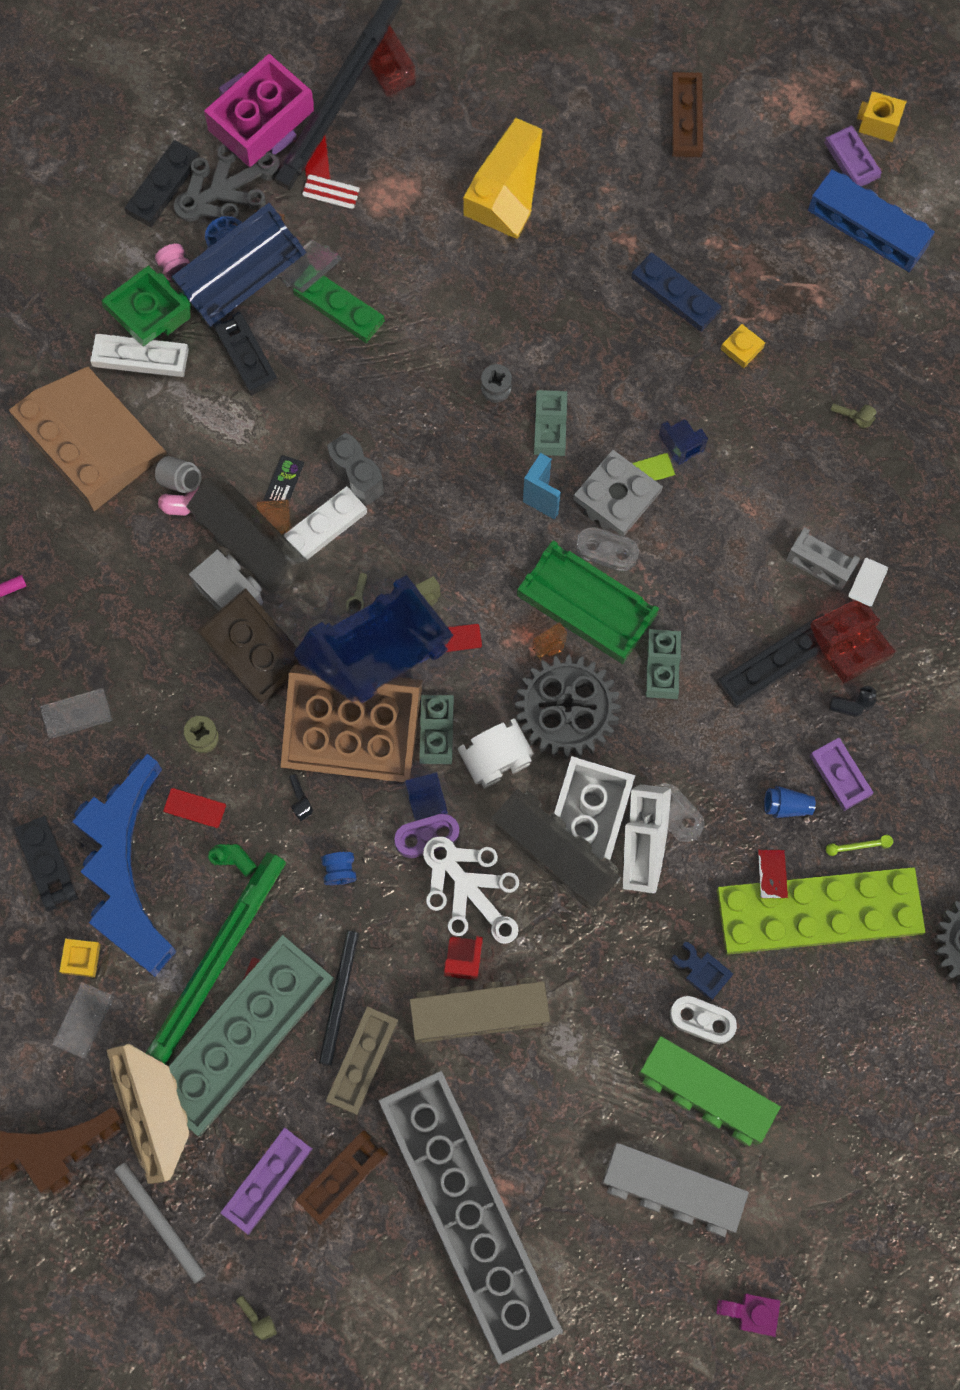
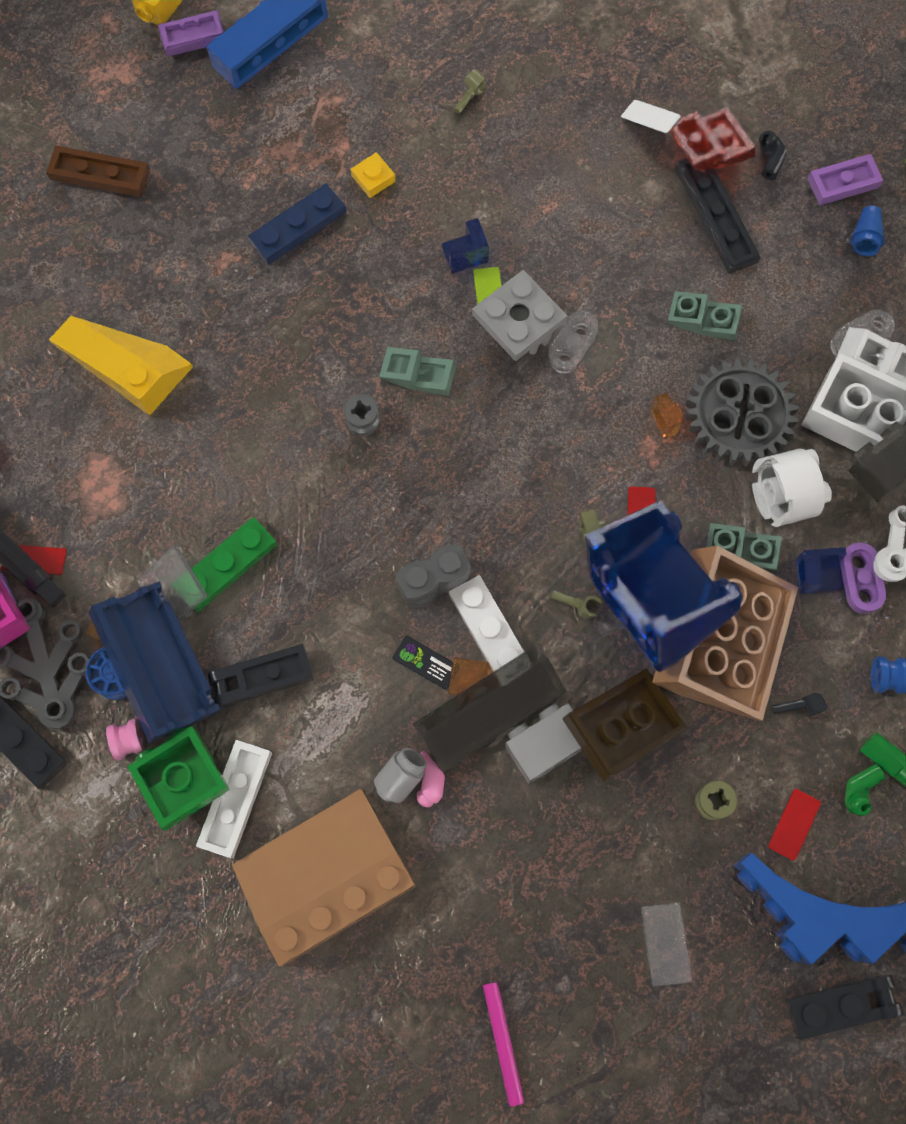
camera: 75 degrees left, 0 degrees up
sticker [302,175,360,209] -> none
green gear [517,540,659,665] -> none
dark azure panel [523,453,561,519] -> none
light grey hinge [786,527,860,591] -> none

